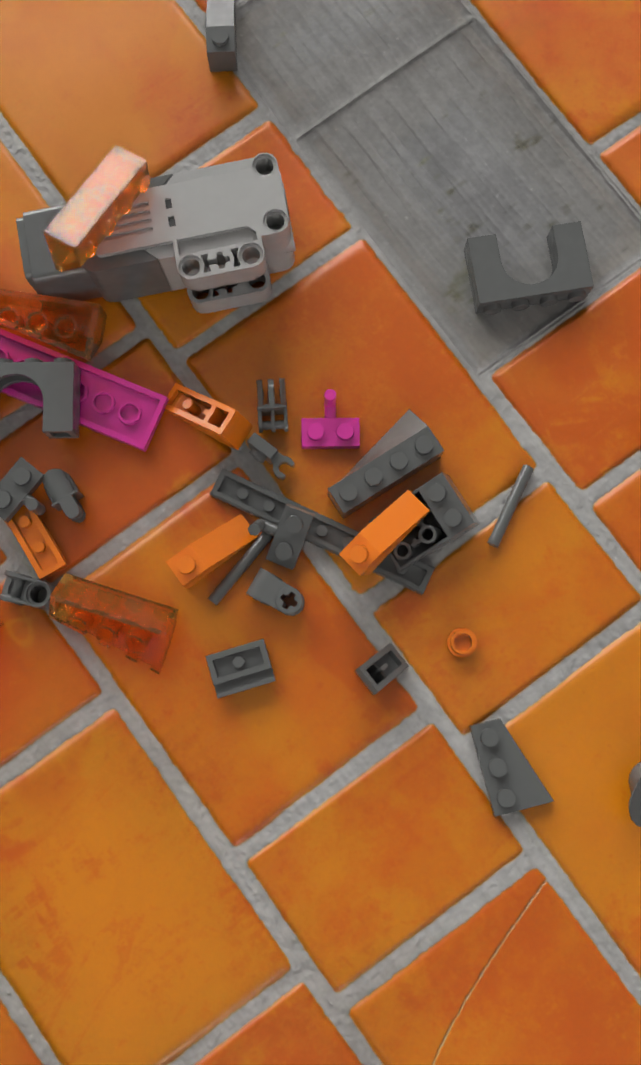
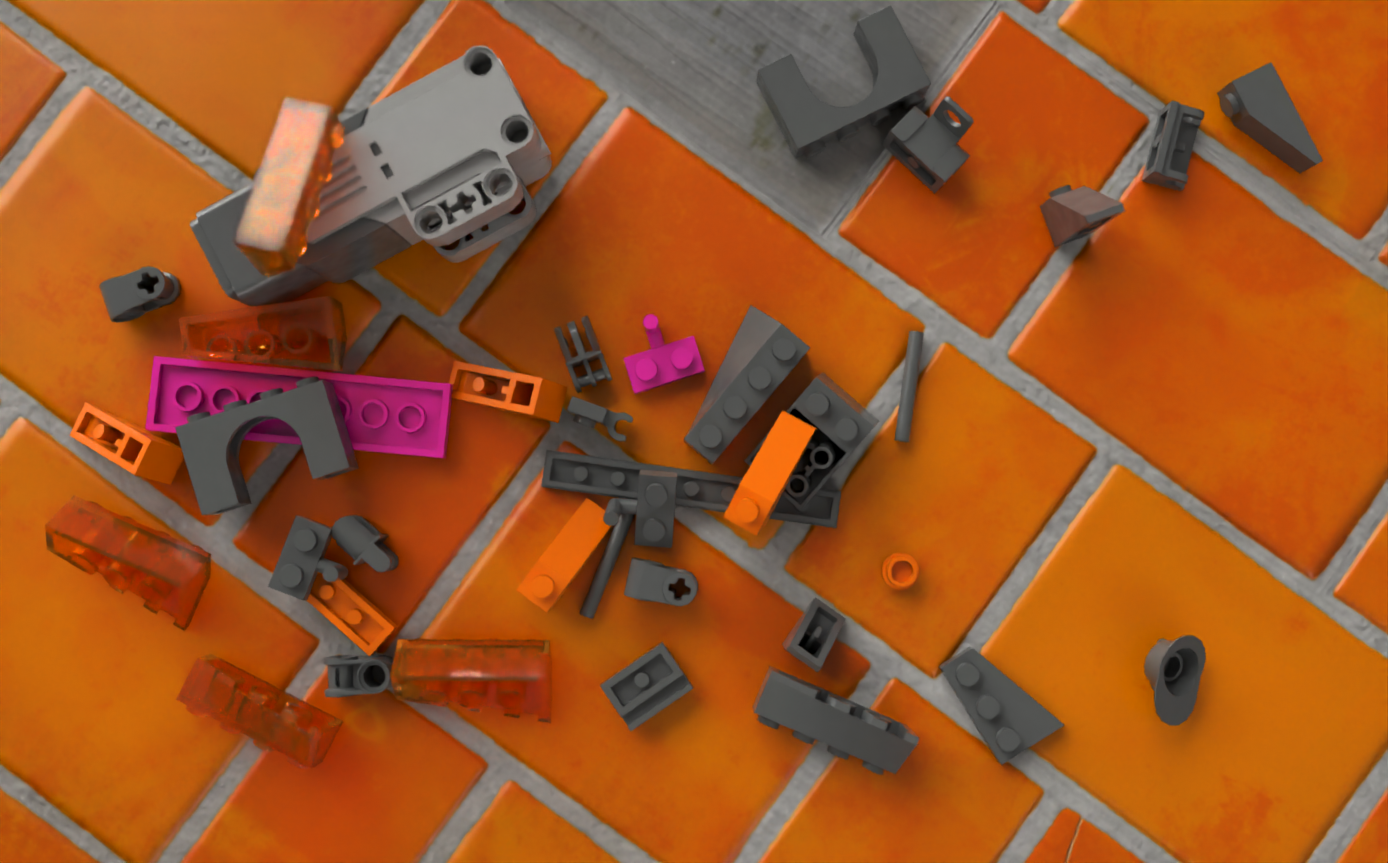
camera: 20 degrees left, 5 degrees up
none -> dark grey wedge [752,666,920,775]
none -> dark grey piece [882,96,974,194]

